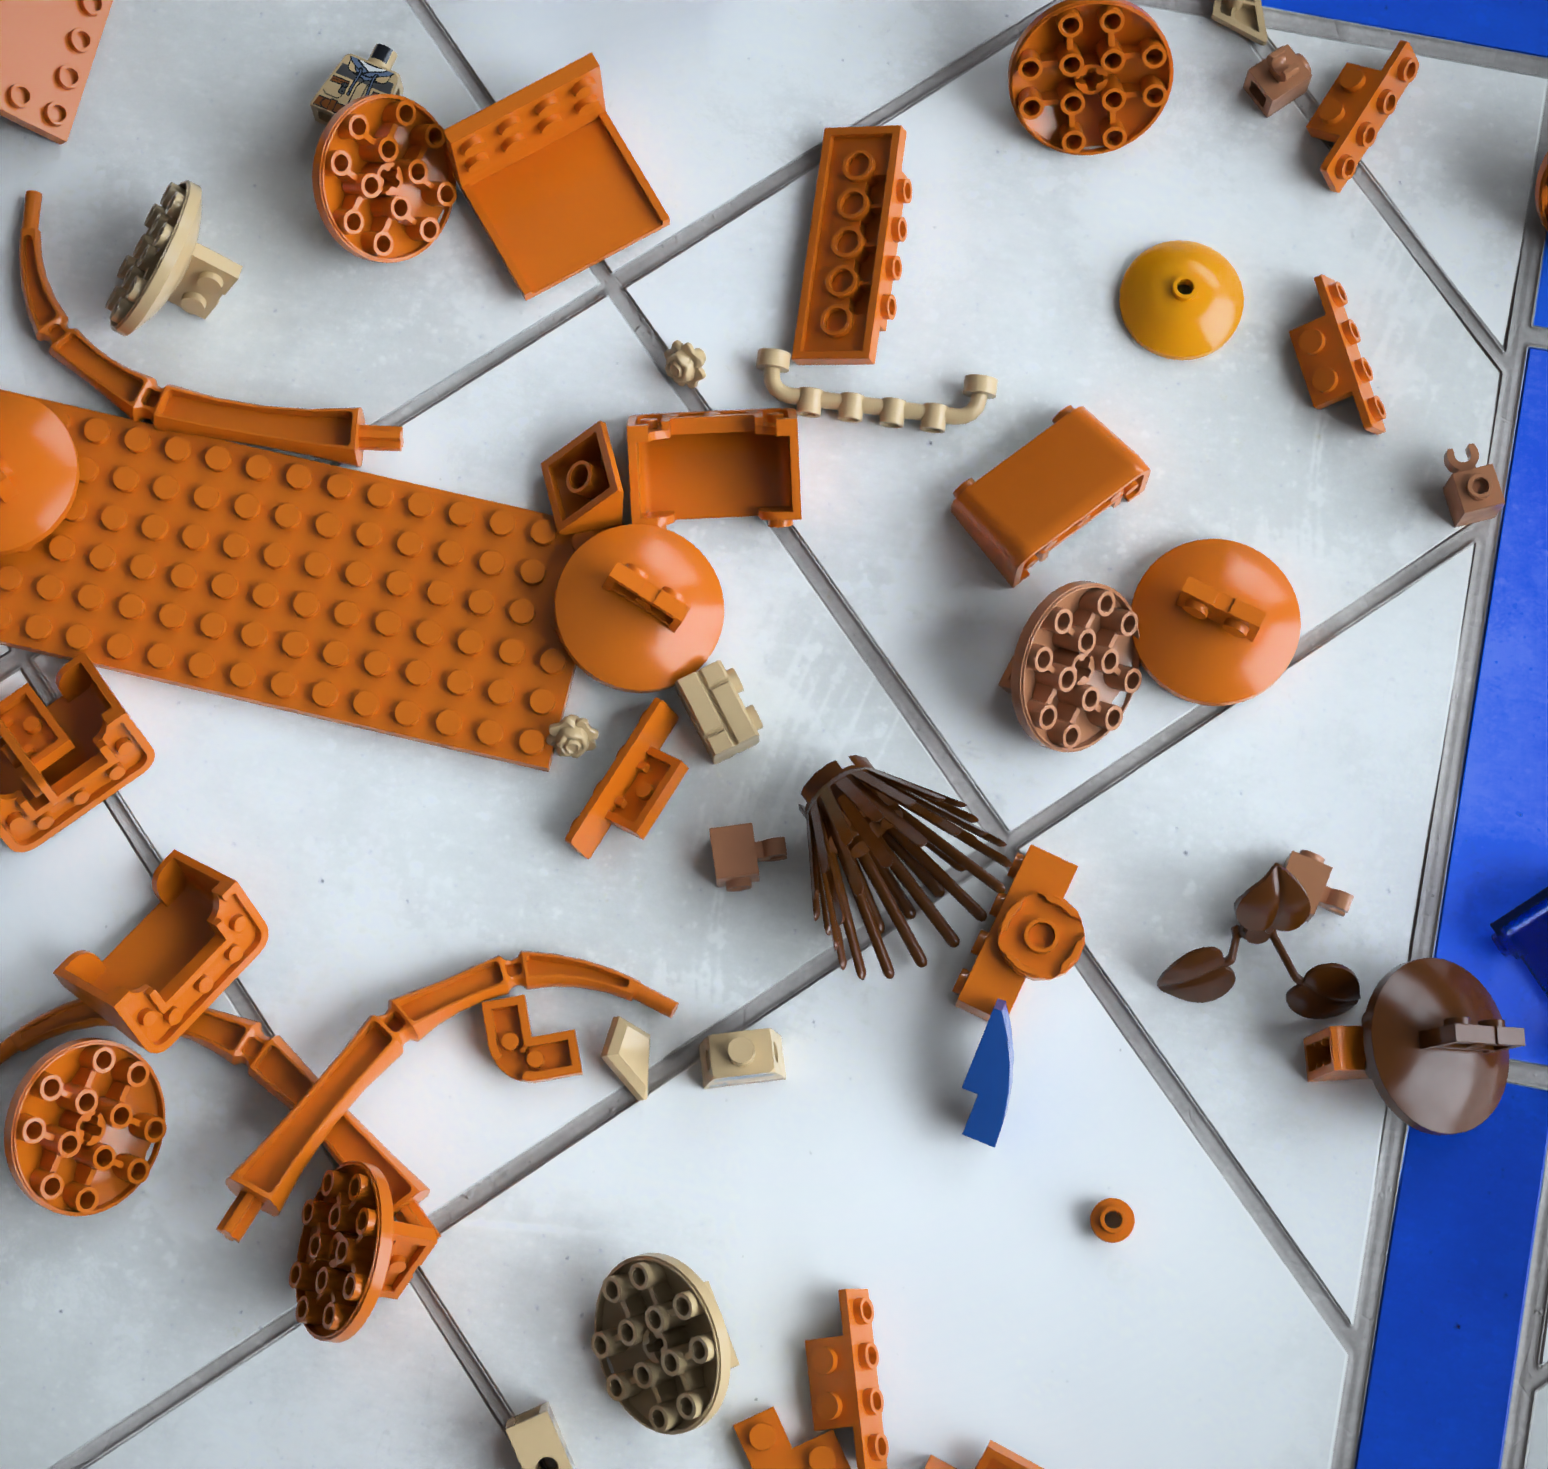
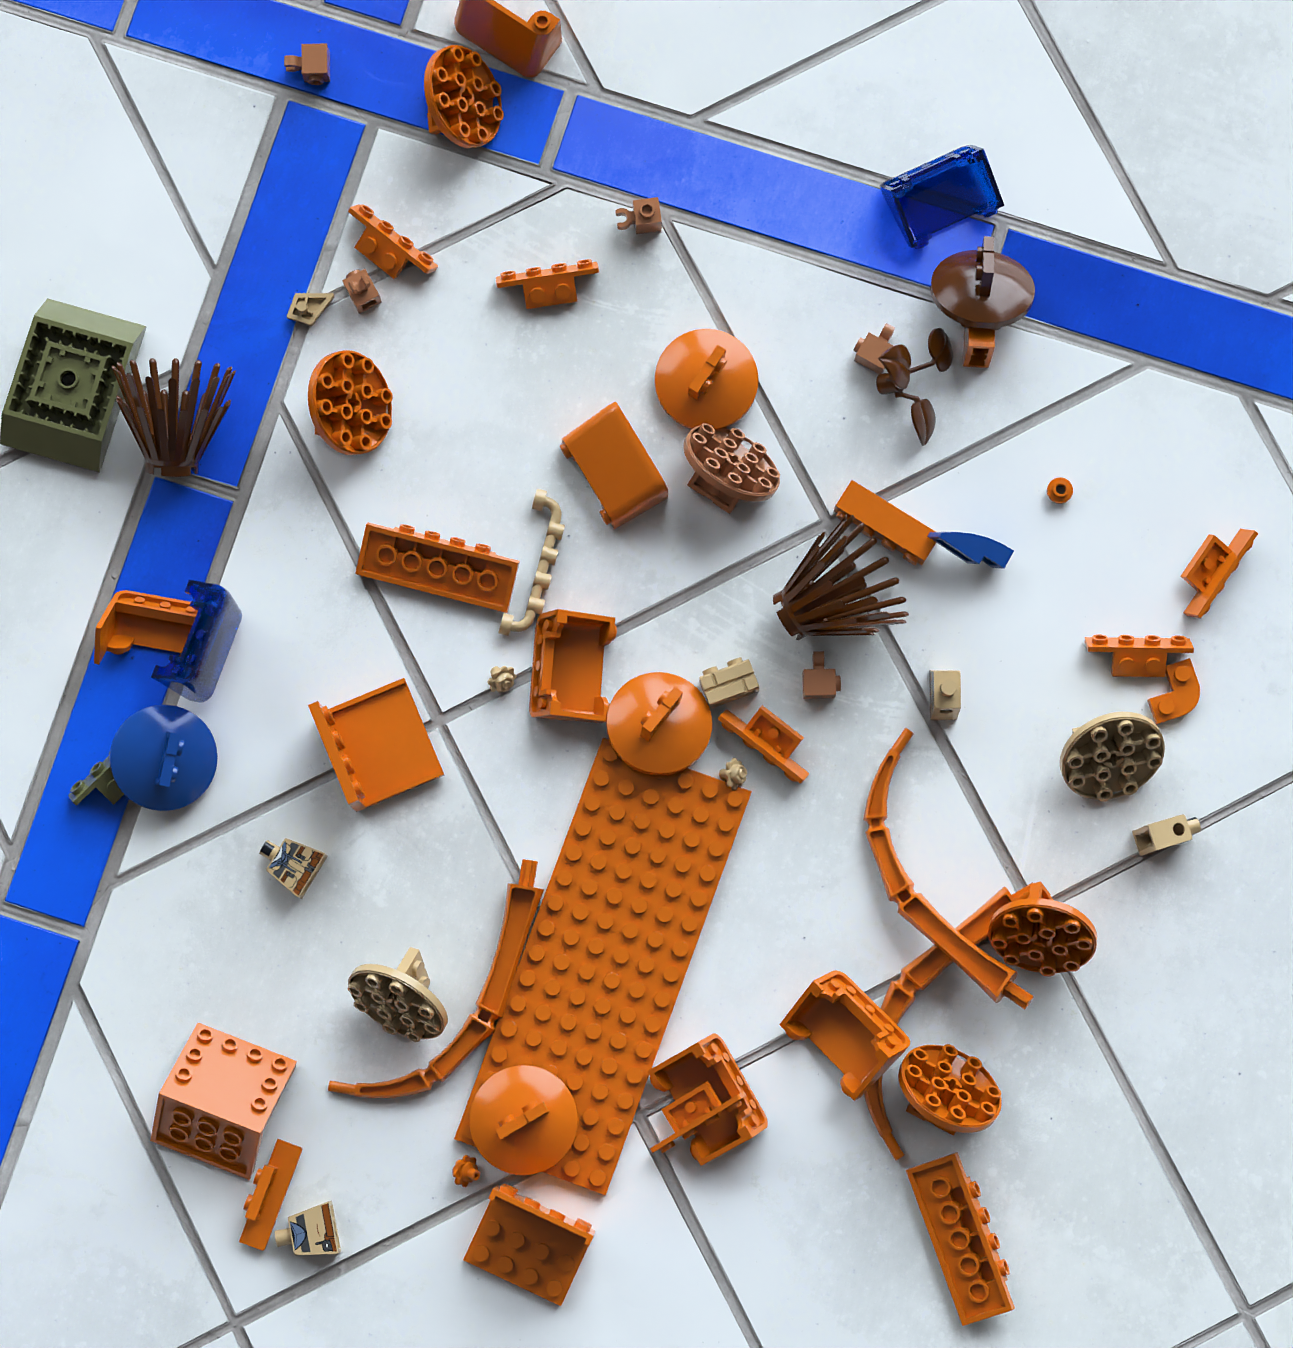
camera: 85 degrees left, 5 degrees up
orange bracket [312,94,457,263] -> none
orange plate [481,995,583,1083] -> none
orange slope [541,421,624,535] -> none
tan piece [600,1016,650,1101] -> none
orange tile [998,893,1085,981] -> none
light orange dish [1119,240,1244,360] -> none

